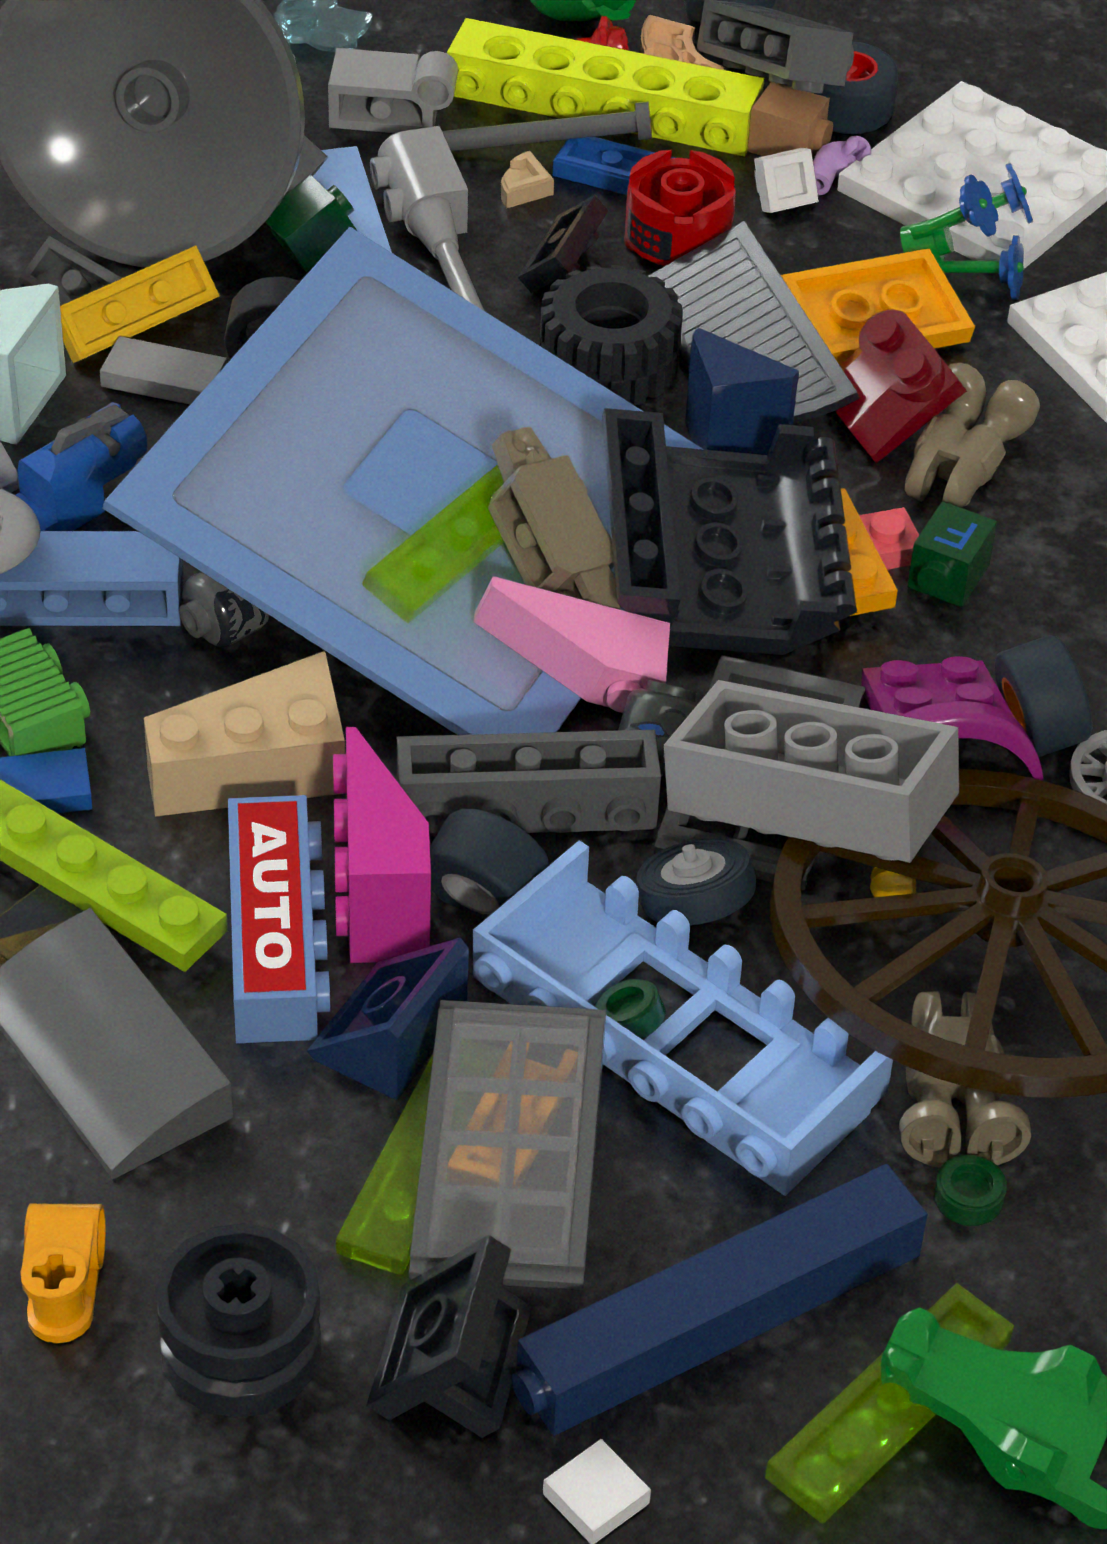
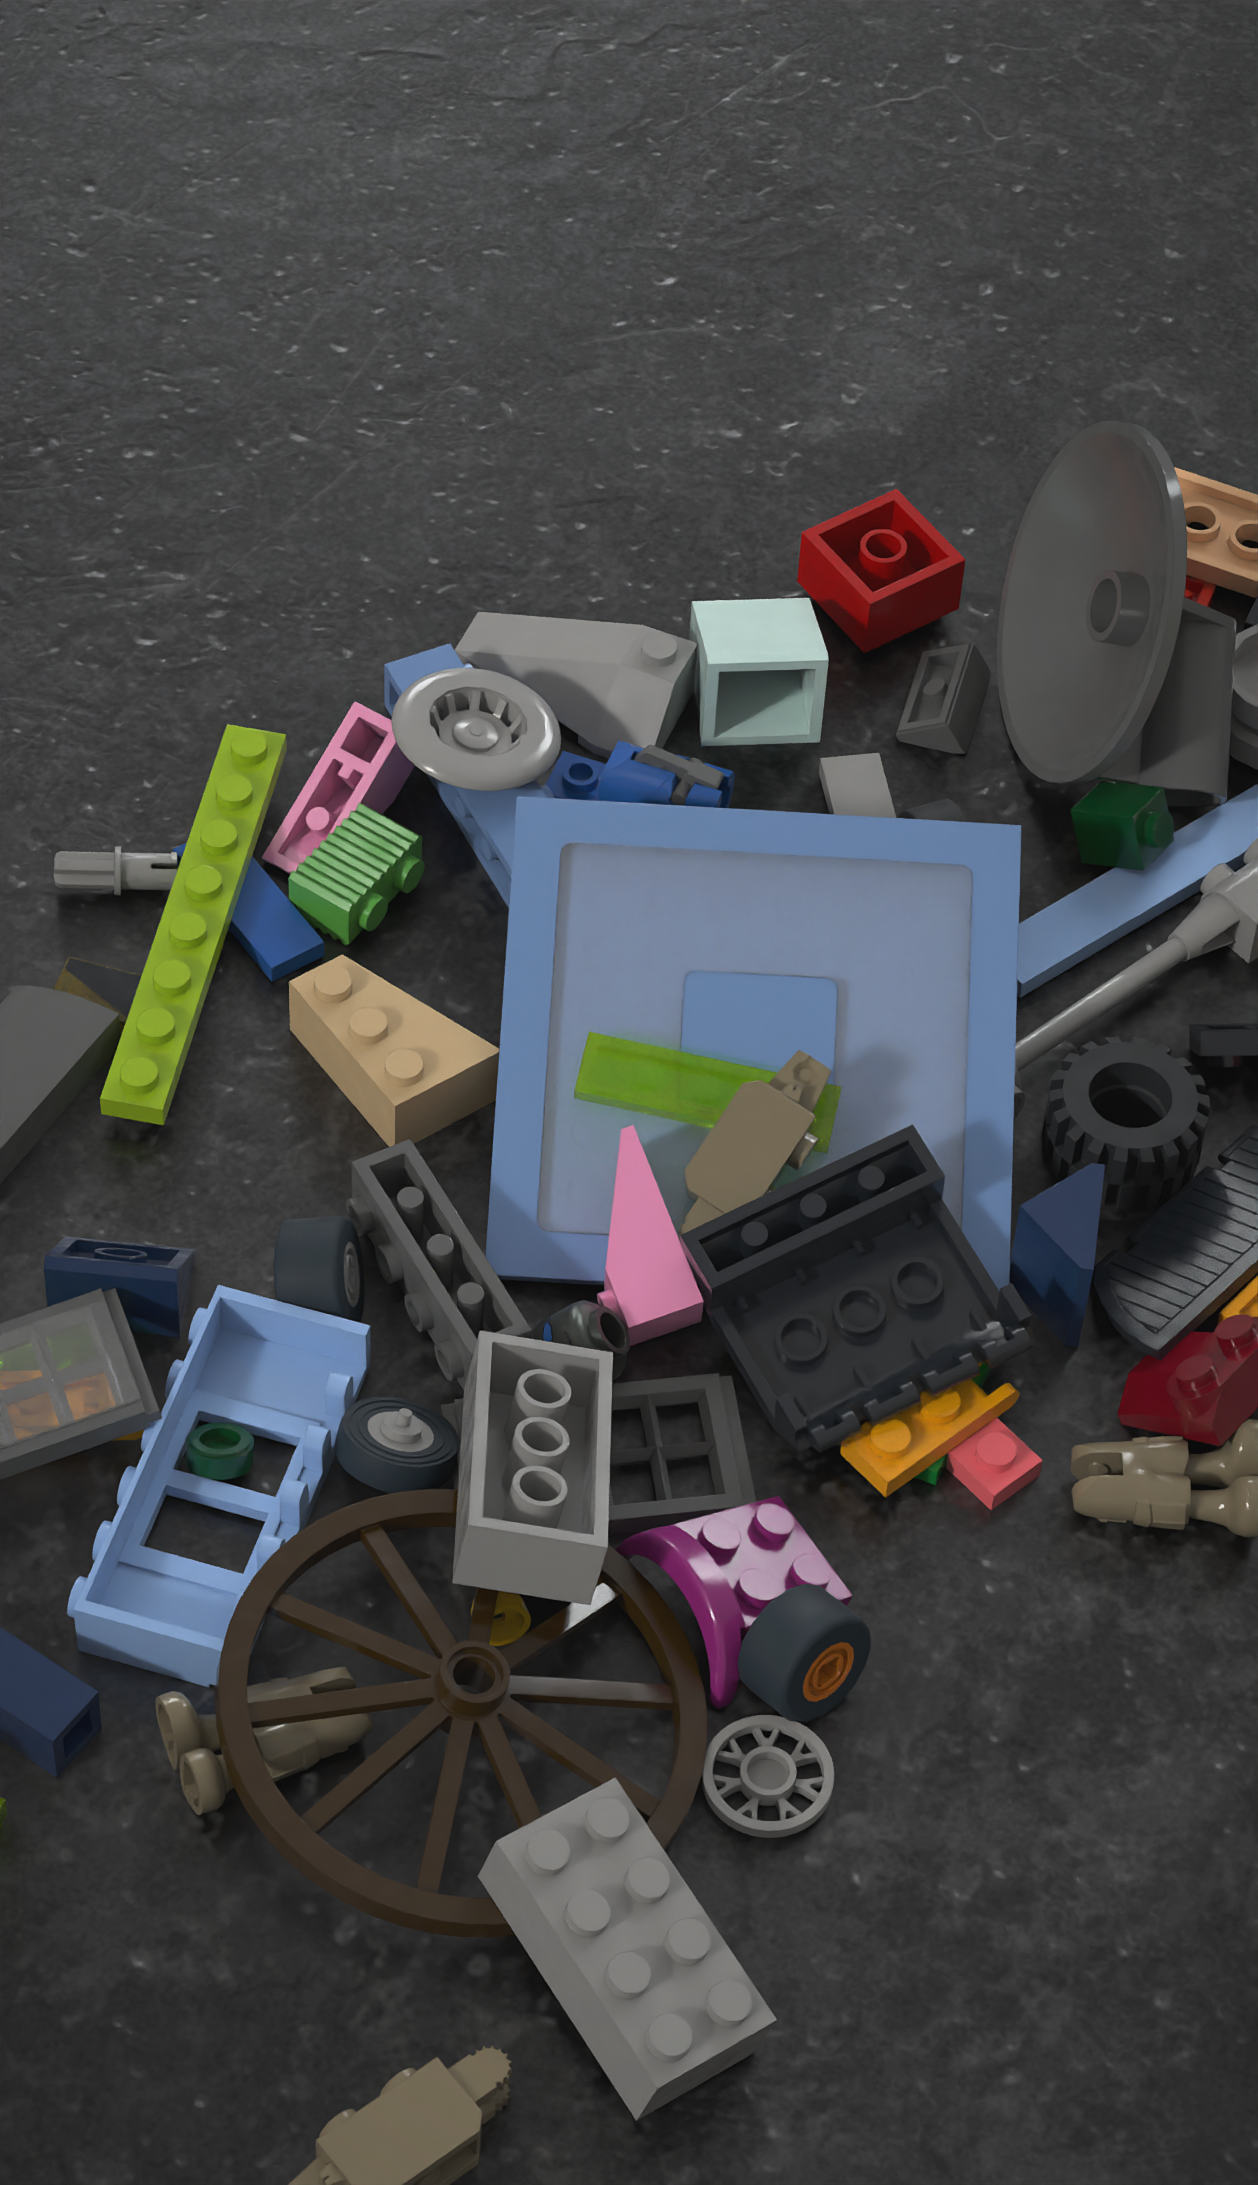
camera: 65 degrees right, 5 degrees up
yellow tile [60,245,220,363] -> none
brick [228,795,330,1044] -> none
dark pink slope [333,727,431,963] -> none
dark green brick [907,501,997,607] -> none
dark green tile [934,1154,1007,1226] -> none

